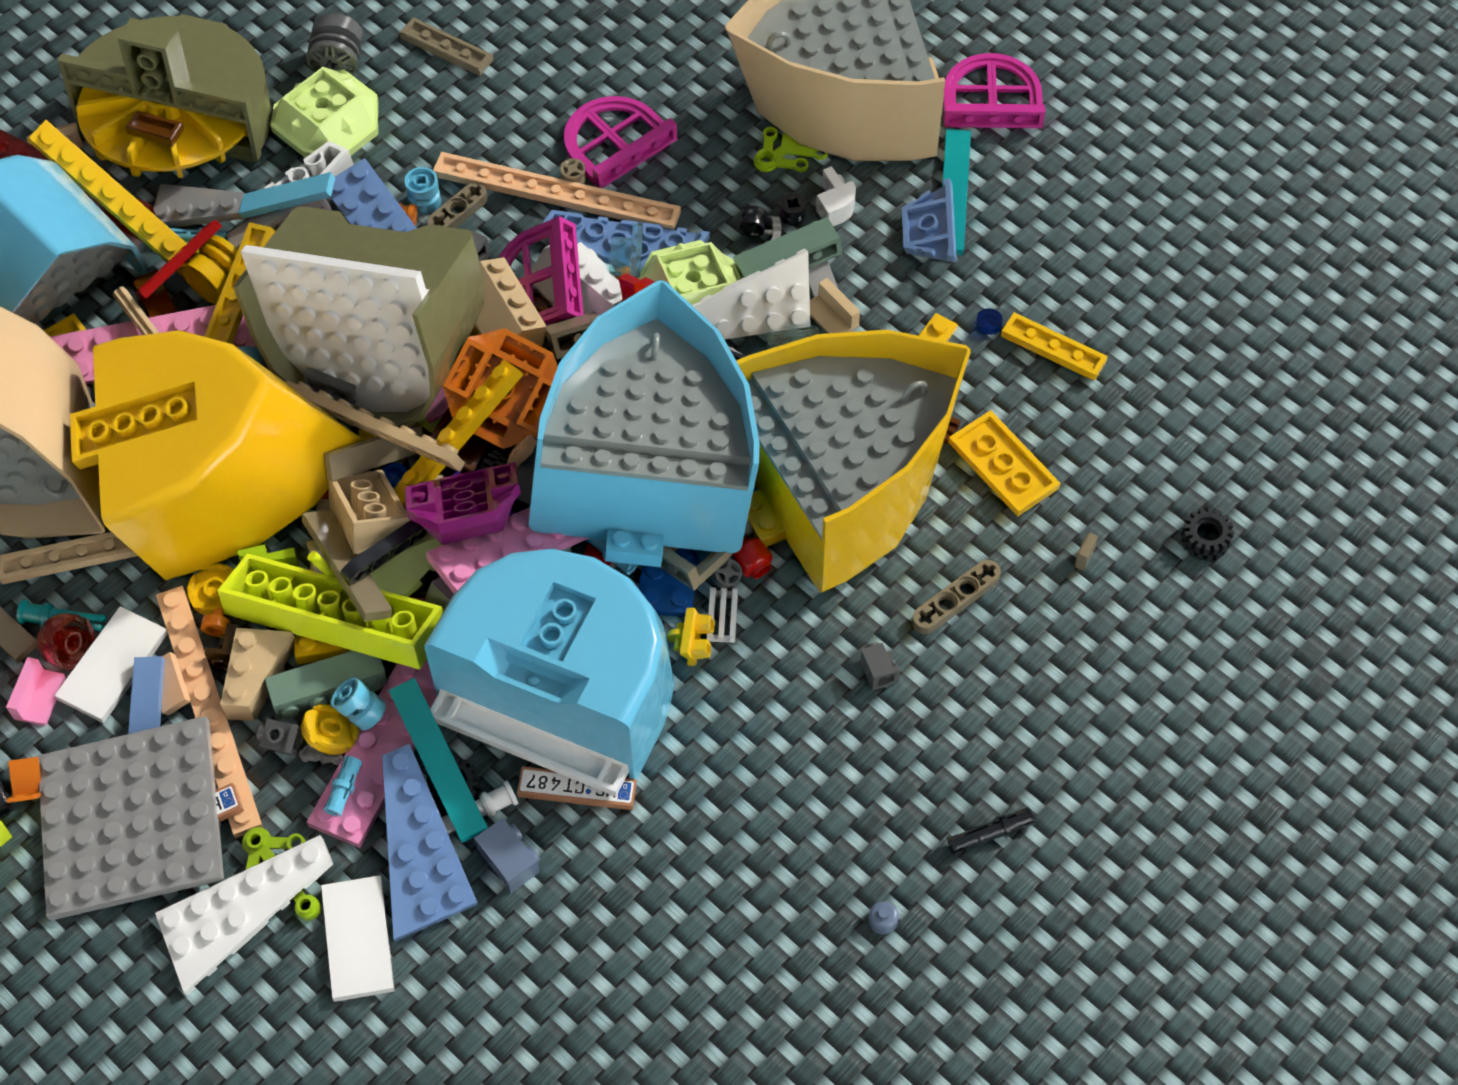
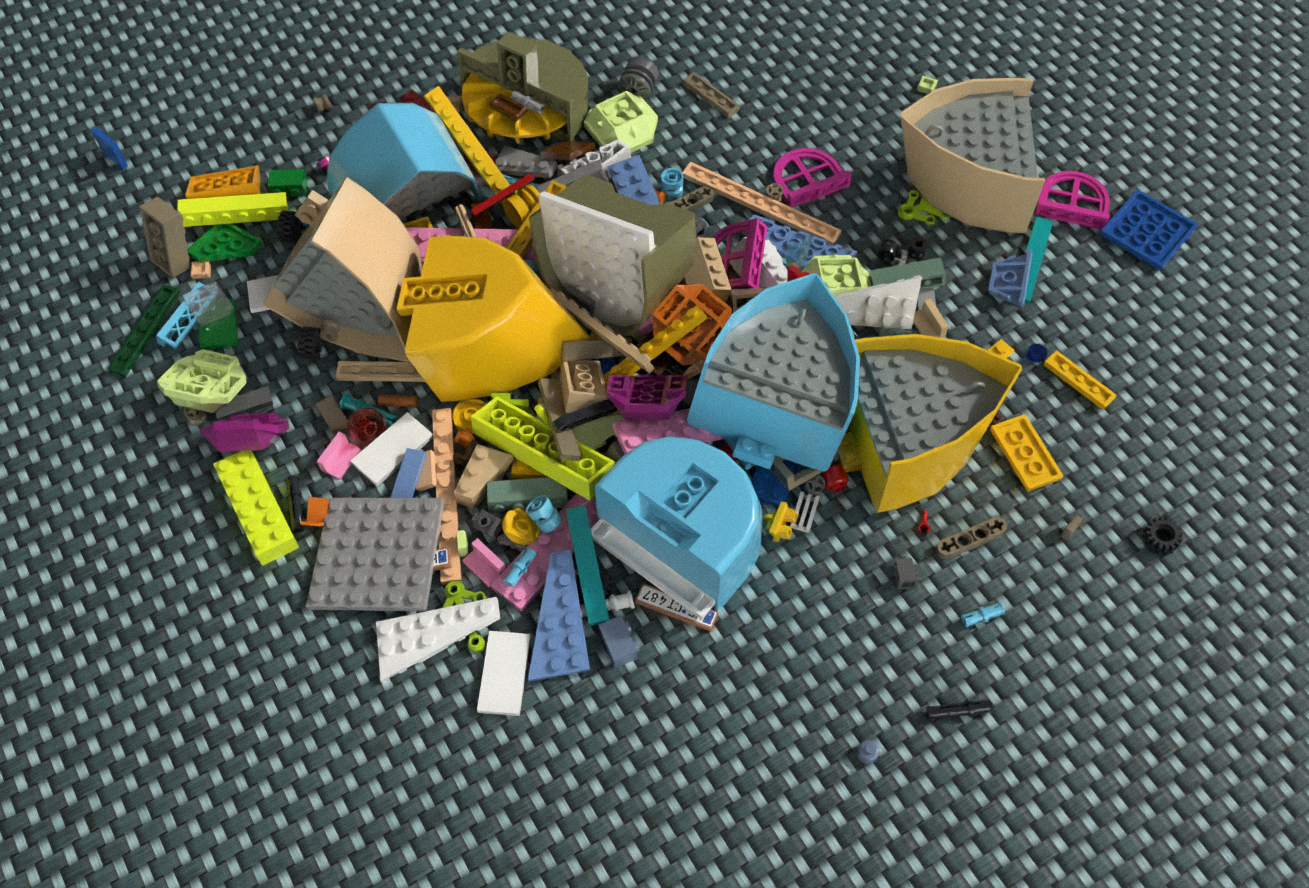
camera: 15 degrees right, 0 degrees up
medium azure tile [239,172,335,219] -> none
white brick [816,166,856,226] -> none
none -> dark orange pin [378,393,418,408]
none -> yellowish green tile [457,530,468,557]
none -> bright pink panel [462,538,506,587]
none -> light grey pin [511,90,545,115]
none -> reddish brown tile [540,141,595,161]
none -> red hand [917,510,930,536]
none -> medium azure pin [961,602,1005,627]
none -> blue plate [1099,189,1198,271]

